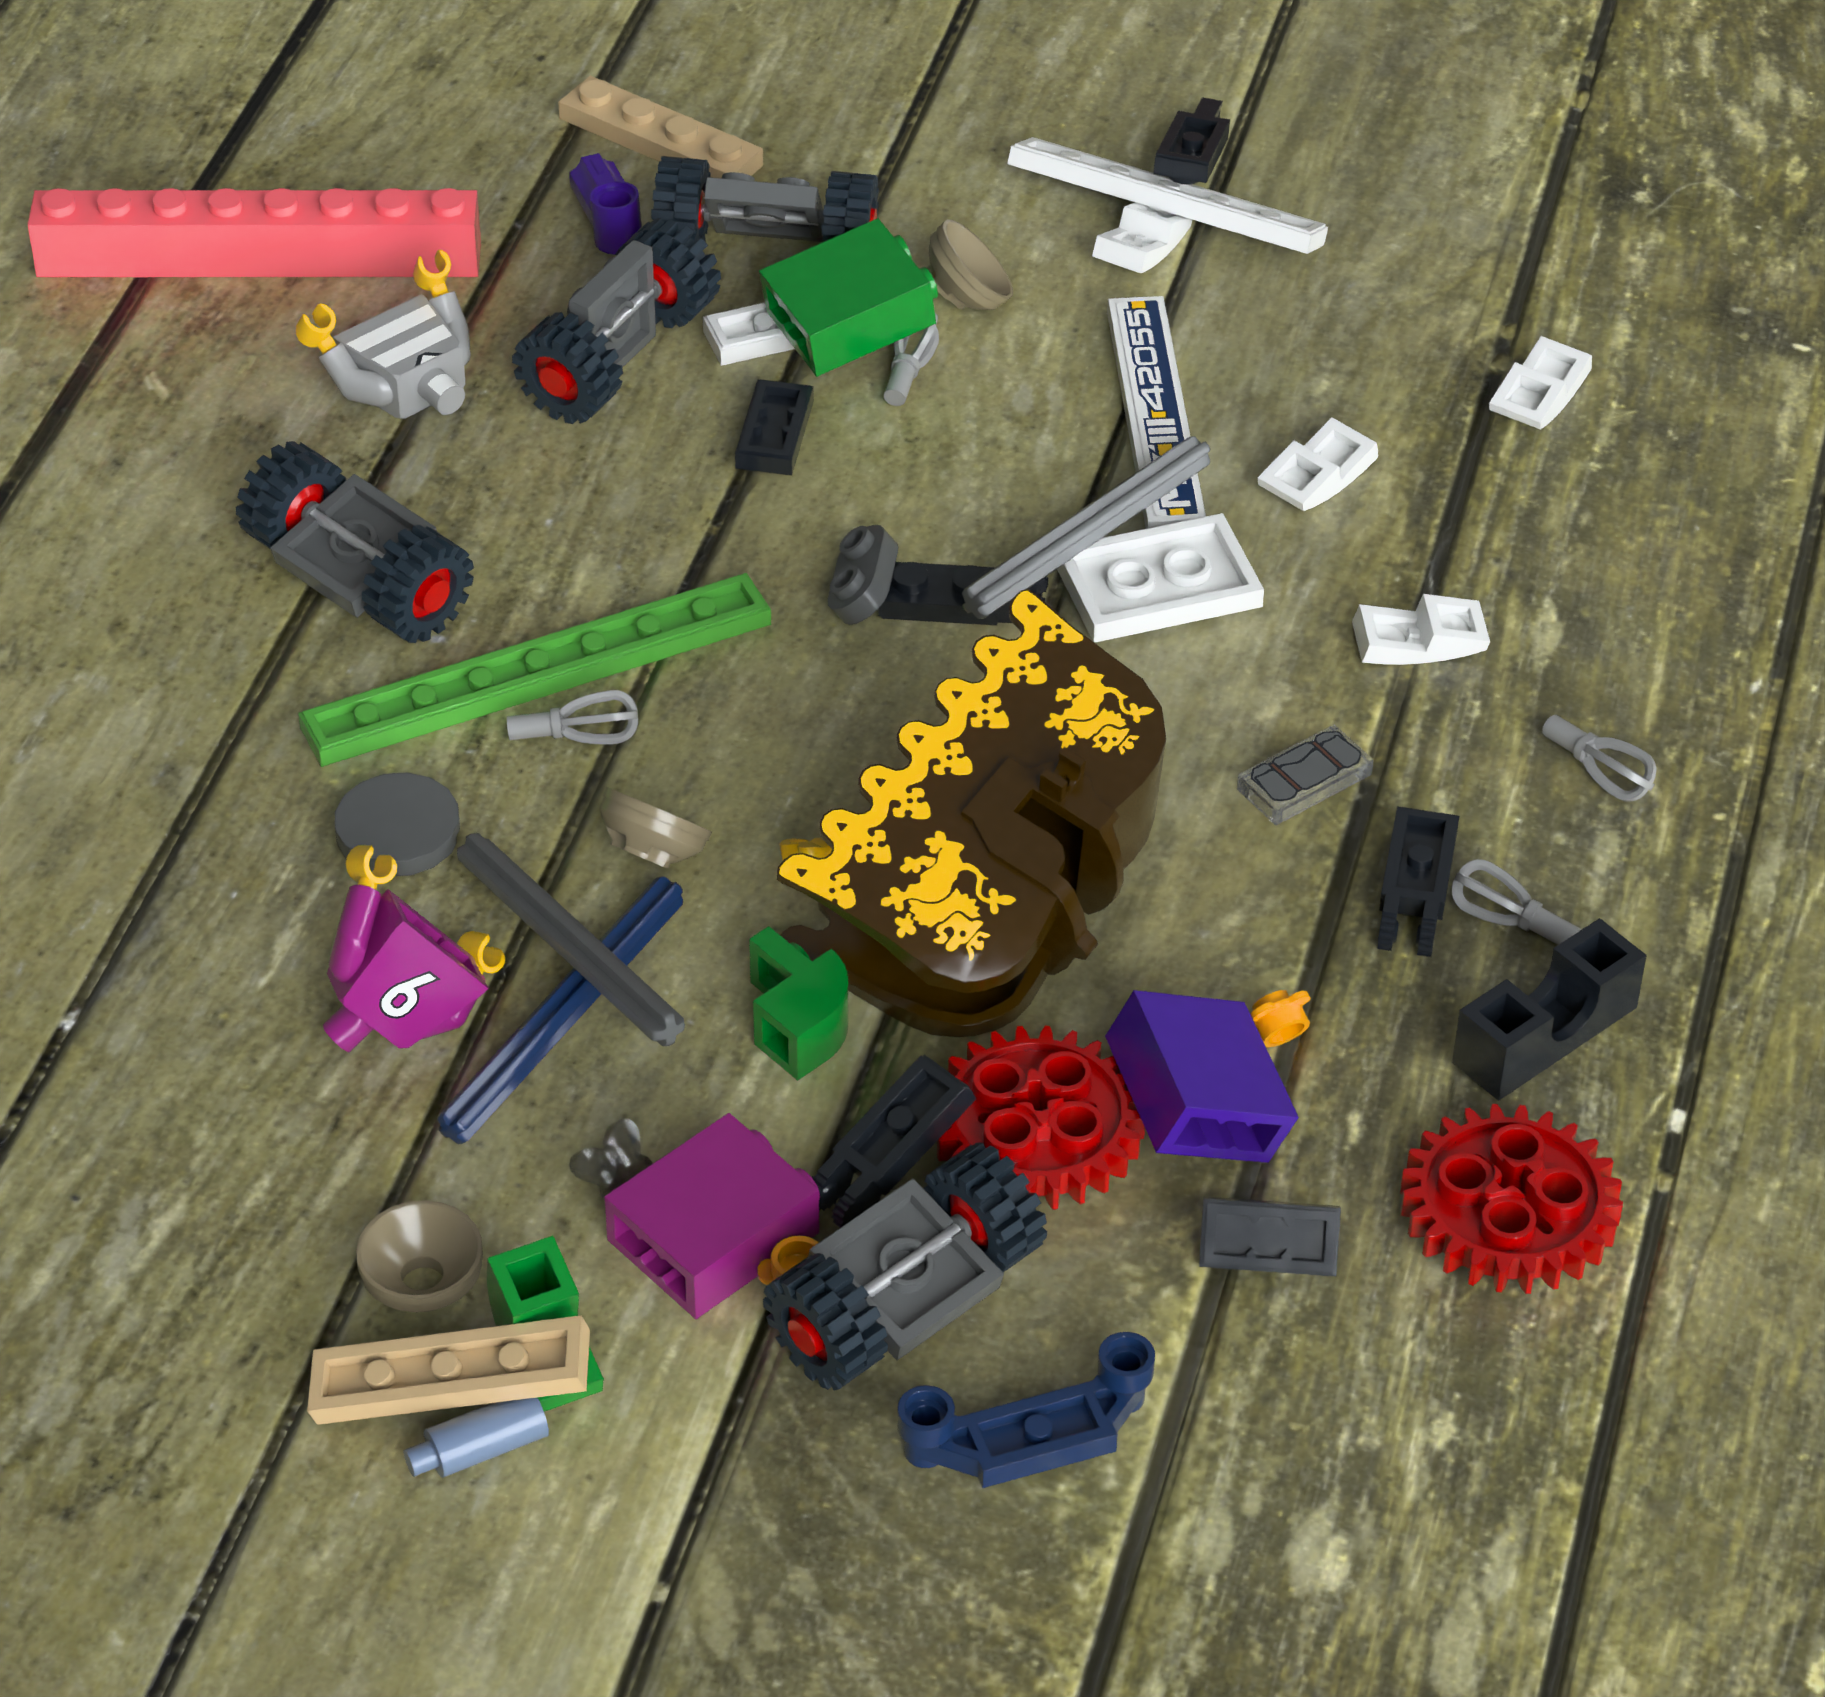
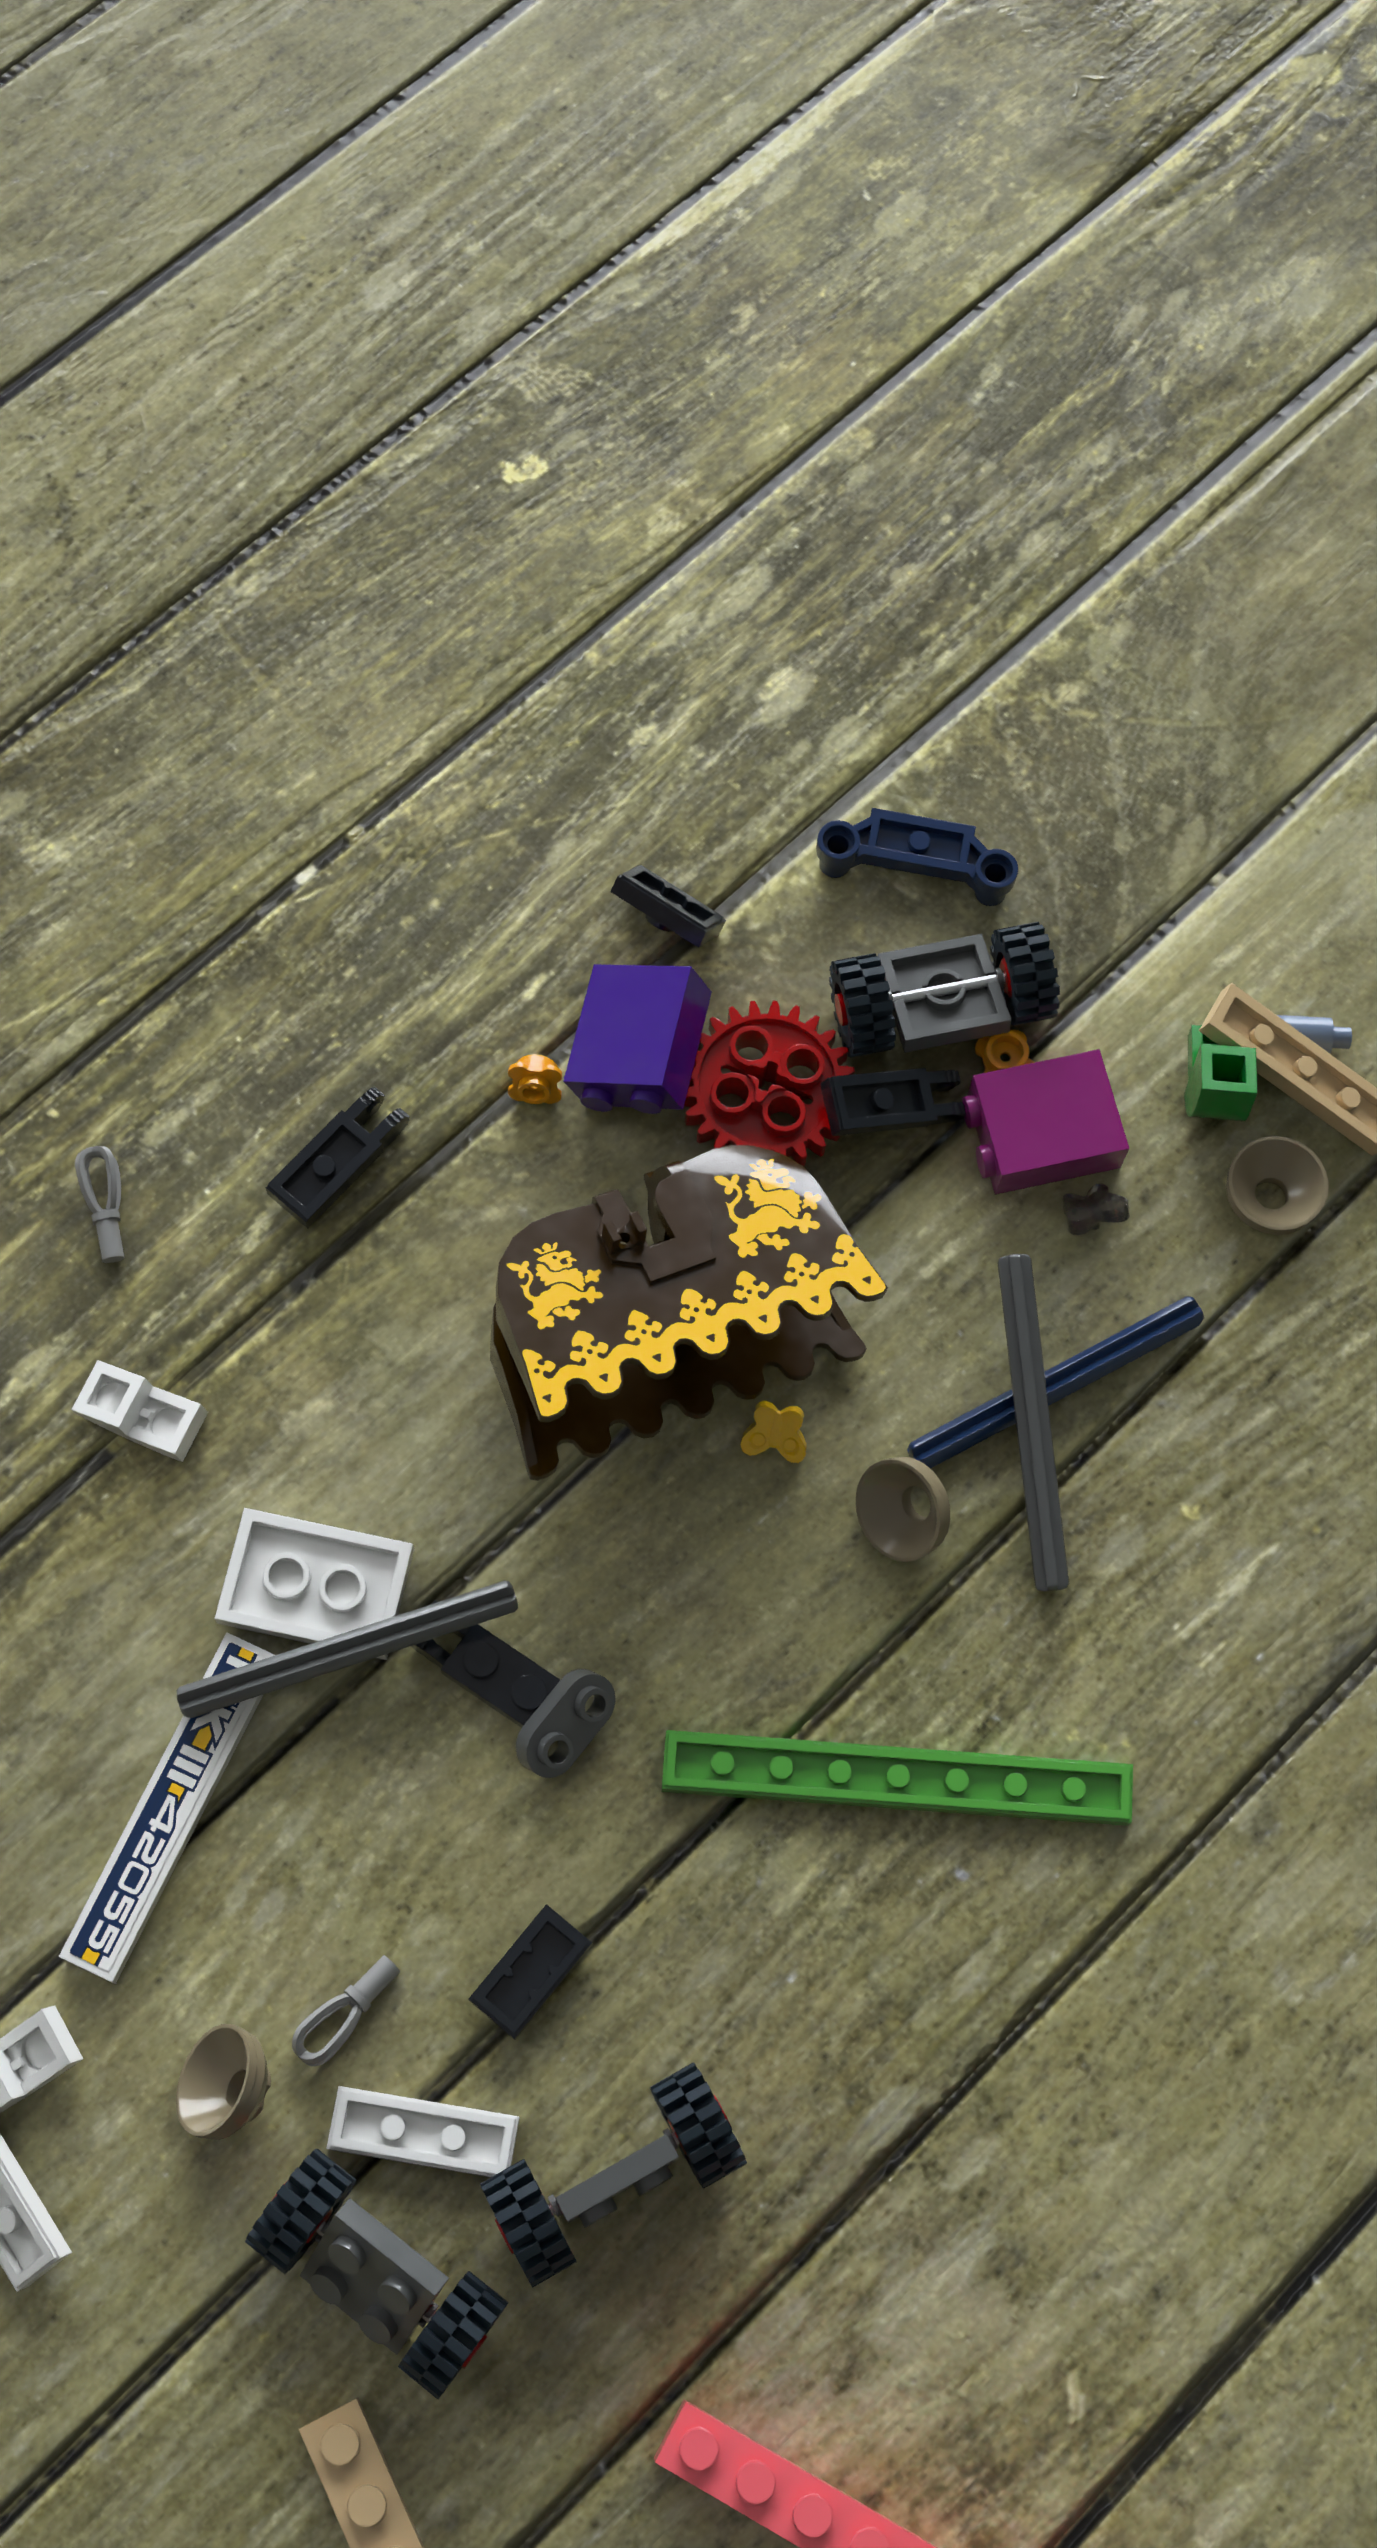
camera: 155 degrees left, 25 degrees up
plate [236,441,474,643] -> none
light grey torso [296,250,471,419] -> none
magenta torso [323,845,505,1052] -> none
dark grey tile [335,772,460,876] -> none
light grey piece [507,690,638,744] -> none
dark purple piece [569,153,642,254] -> none
green brick [749,926,848,1081] -> none
green brick [759,218,938,377] -> none
tile [1237,724,1374,825] -> none
white slope [1258,417,1378,511] -> none
red gear [1400,1104,1623,1294] -> none
light grey piece [1452,859,1581,945] -> none
black arch [1452,918,1647,1101] -> none

